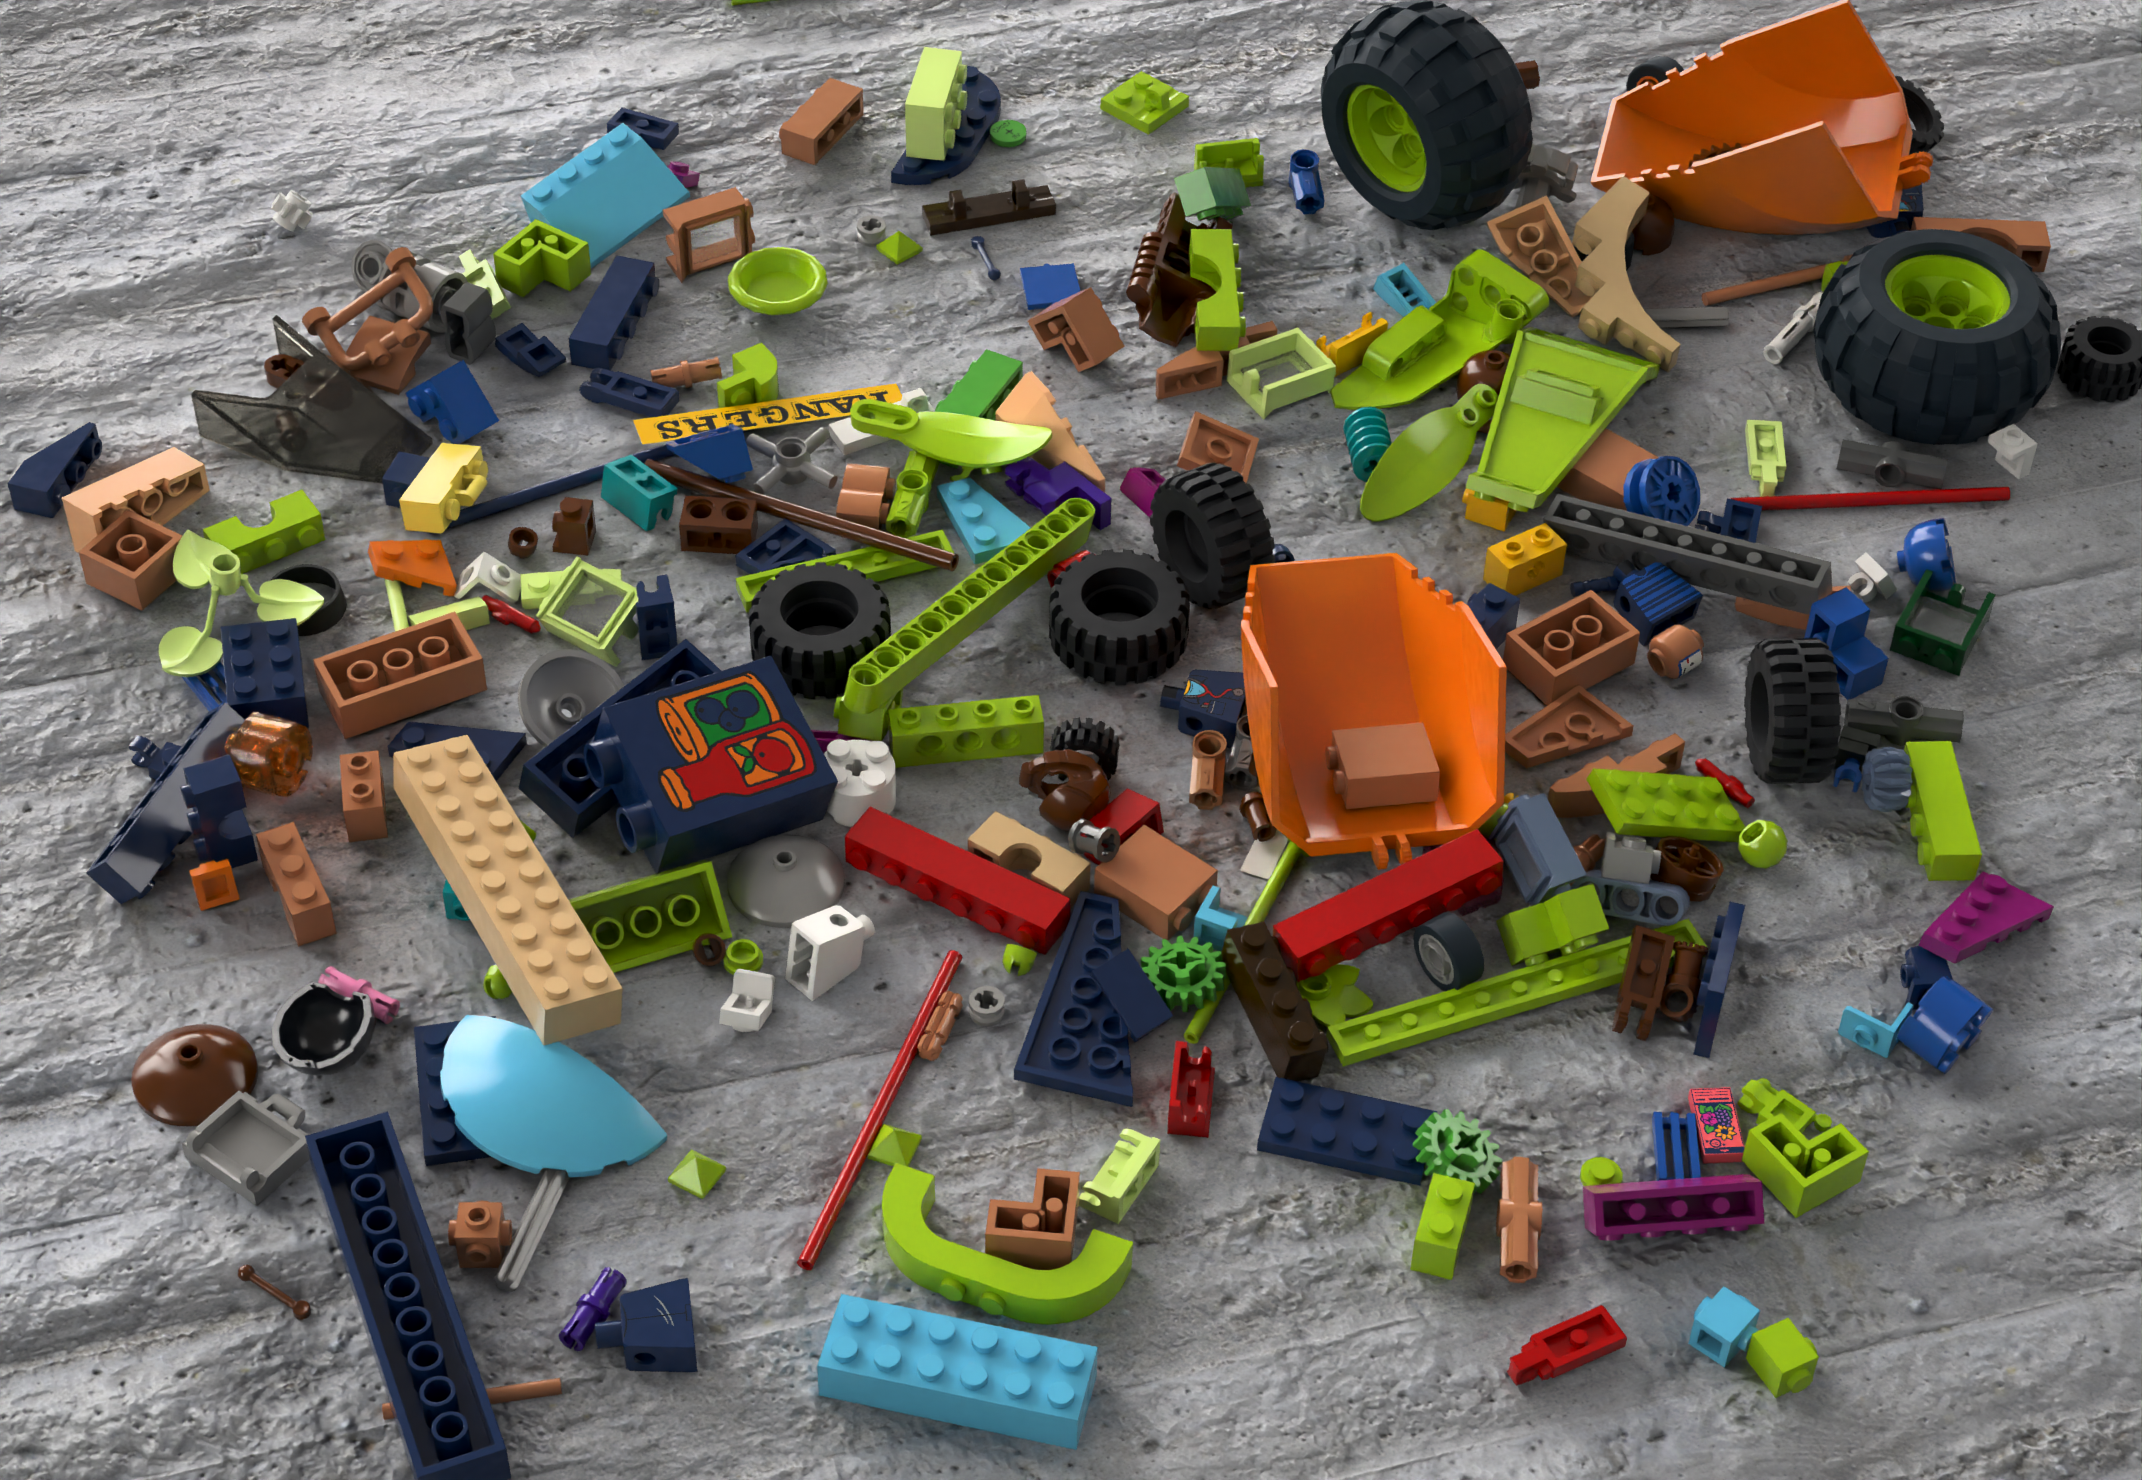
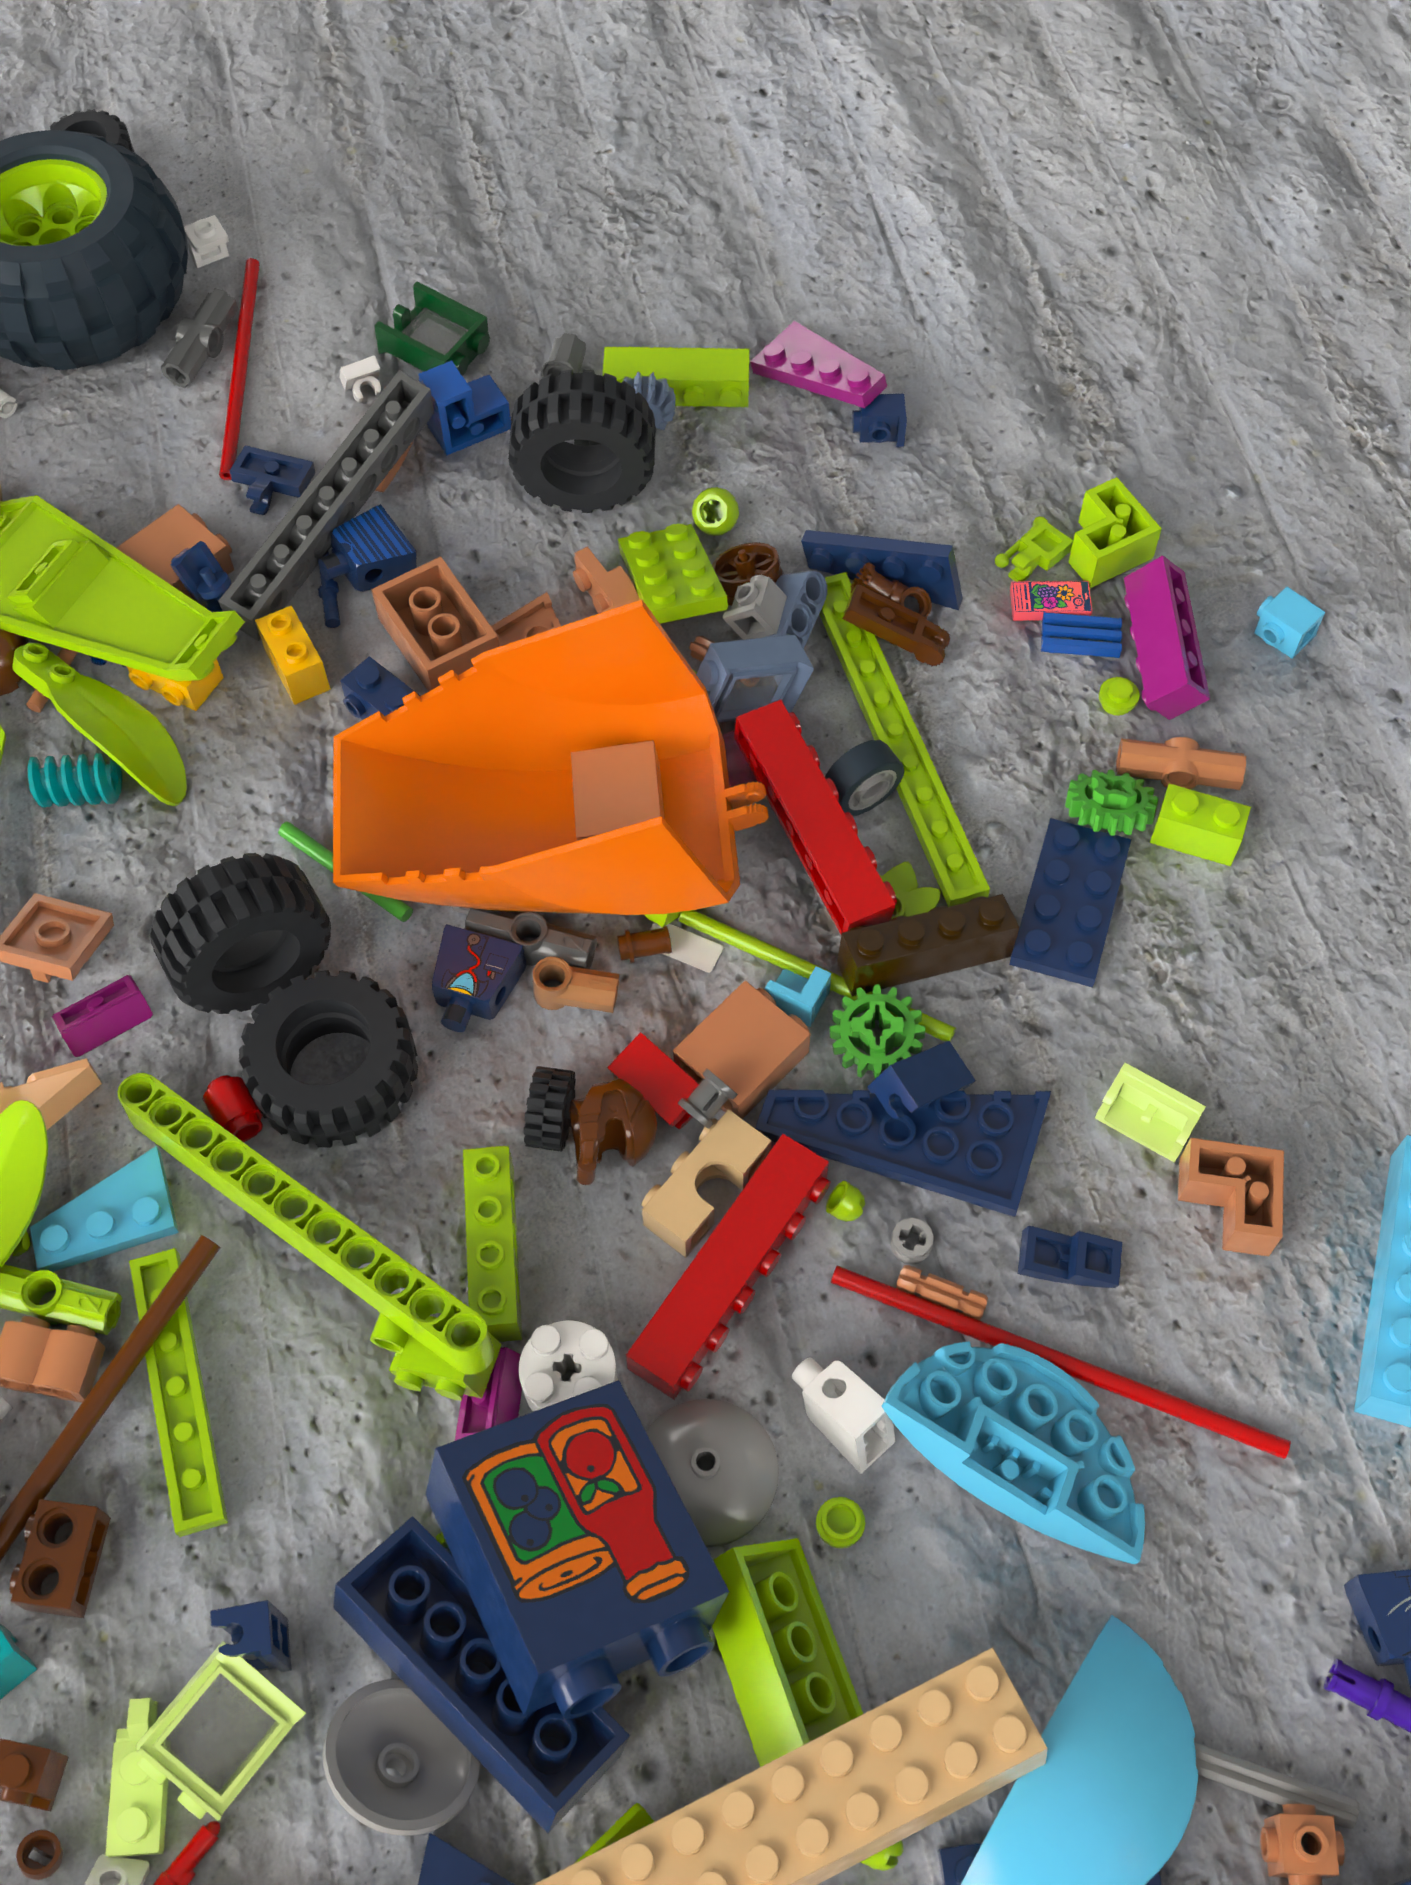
camera: 85 degrees left, 15 degrees up
lime slope [668,1149,726,1199] -> none
reddish brown hinge [692,933,726,966] -> none
white bracket [719,969,775,1032] -> none
dark blue wing [735,518,836,575] -> none
black tyre [749,562,891,699] -> none
lime slope [868,1124,922,1167] -> none
lime arch [882,1163,1133,1325] -> none
dark purple plate [1005,457,1112,530] -> none
red hinge [1167,1041,1215,1138] -> none
lime brick [1496,883,1609,967] -> none
red hinge [1507,1305,1627,1386] -> none
blue wheel [1623,456,1700,526] -> none
nougat head [1647,624,1704,679] -> none
red piece [1695,758,1755,808] -> none
yellowish green hinge [1745,420,1787,497] -> none
lime brick [1746,1318,1819,1398] -> none
medium azure bracket [1838,1002,1914,1058] -> none
blue cylinder [1897,518,1956,591] -> none
blue brick [1897,976,1993,1074] -> none
none -> dark blue hips [170,541,232,612]
none -> medium azure brick [882,1341,1145,1565]
none -> dark blue slope [1018,1225,1122,1288]

